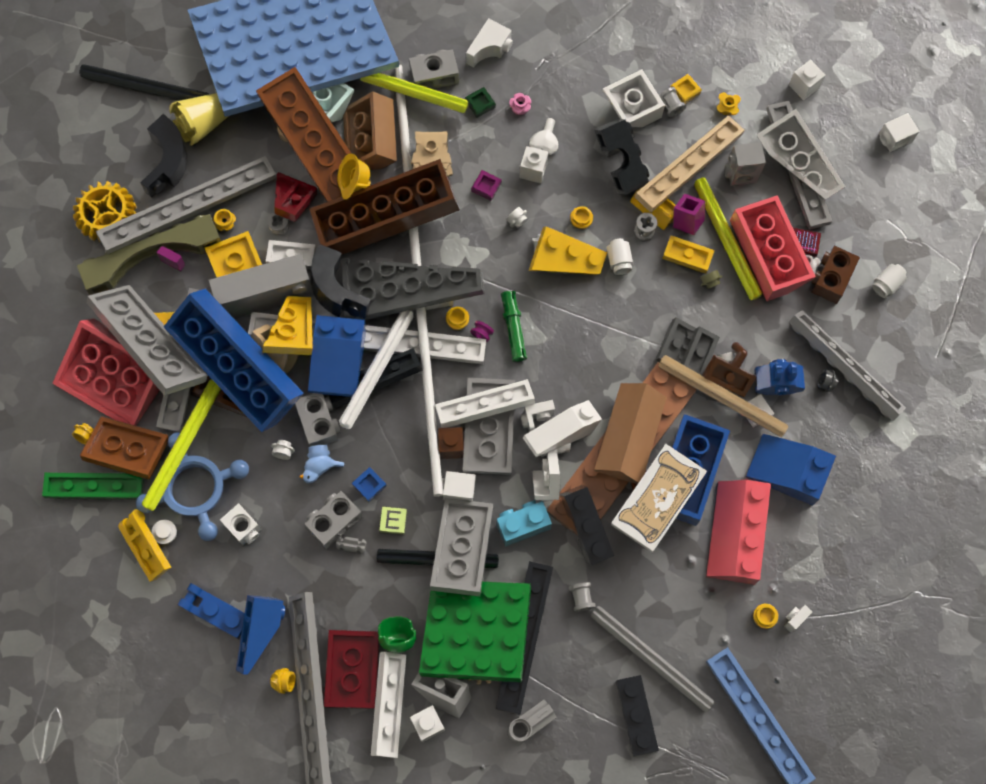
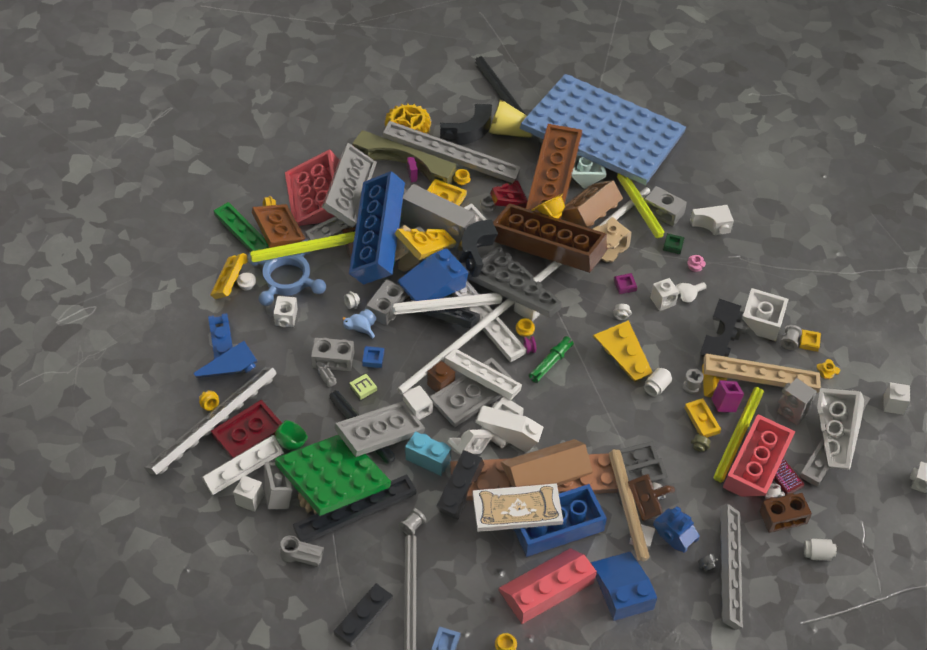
camera: 50 degrees right, 20 degrees down
yellow plate [570,206,593,229] -> none

